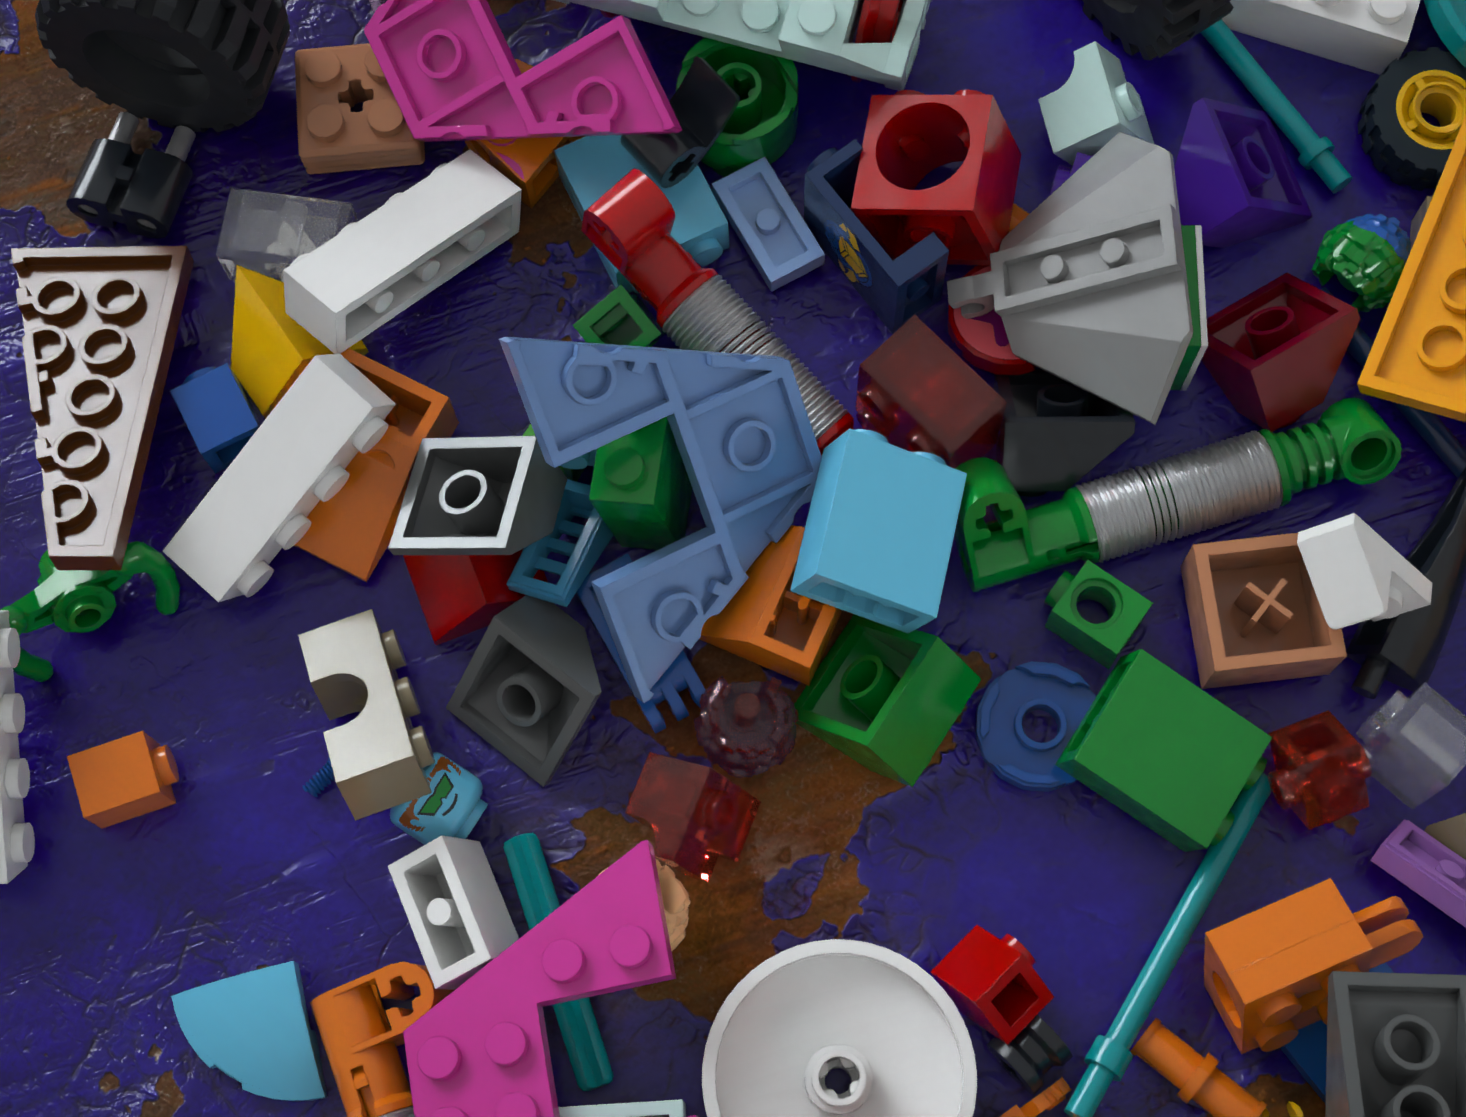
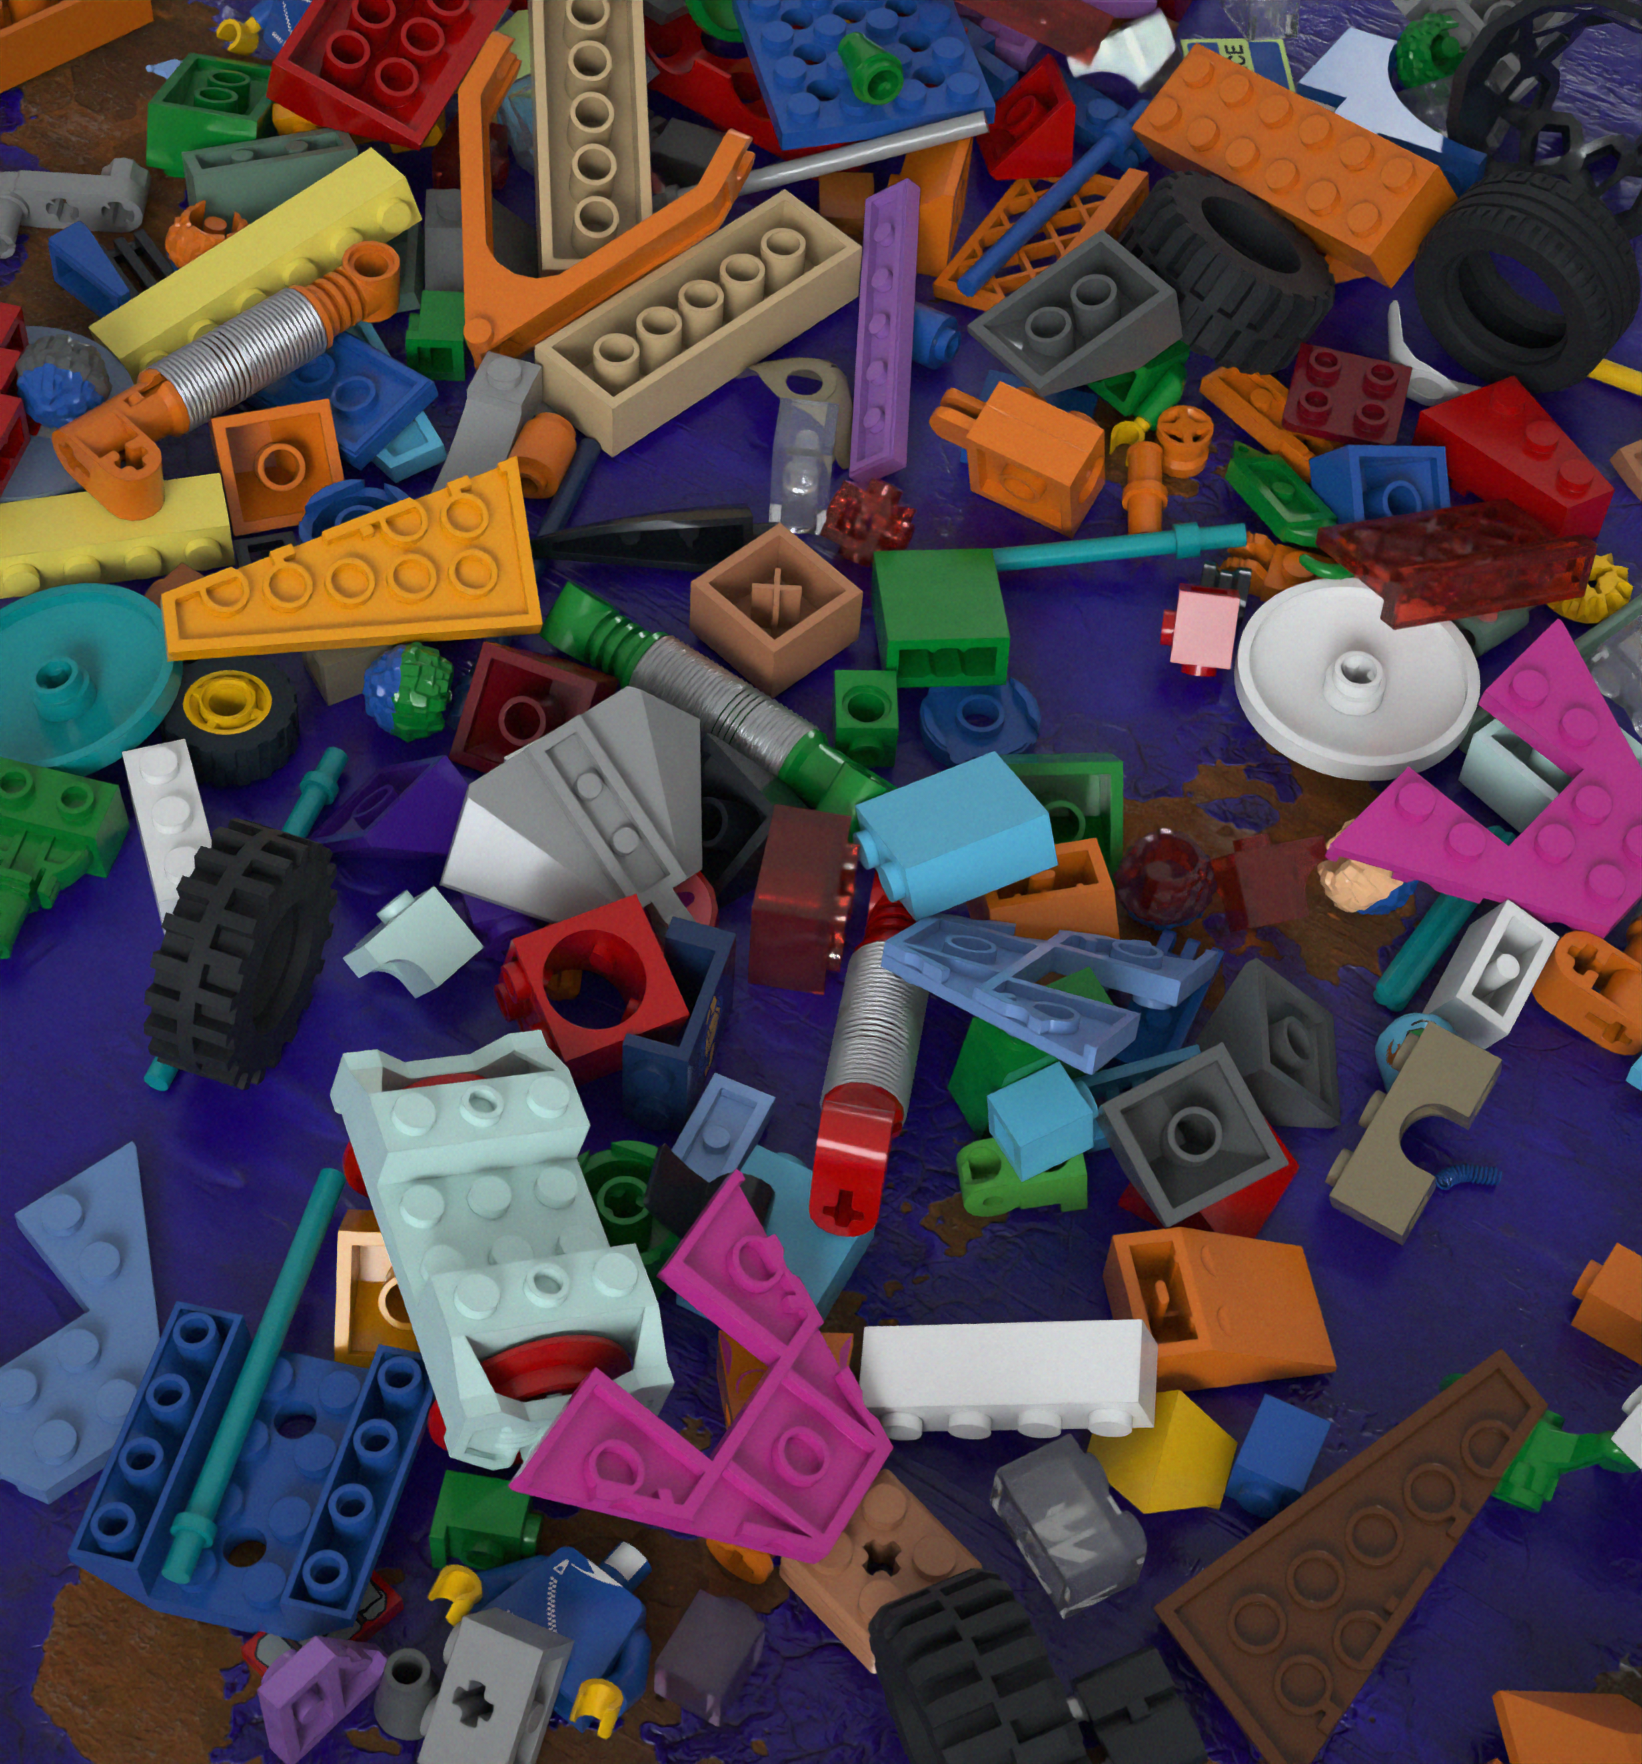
camera: 135 degrees left, 20 degrees down
white brick [163,353,396,602] -> none
green brick [573,284,667,347] -> none
white slope [1297,513,1433,630] -> none

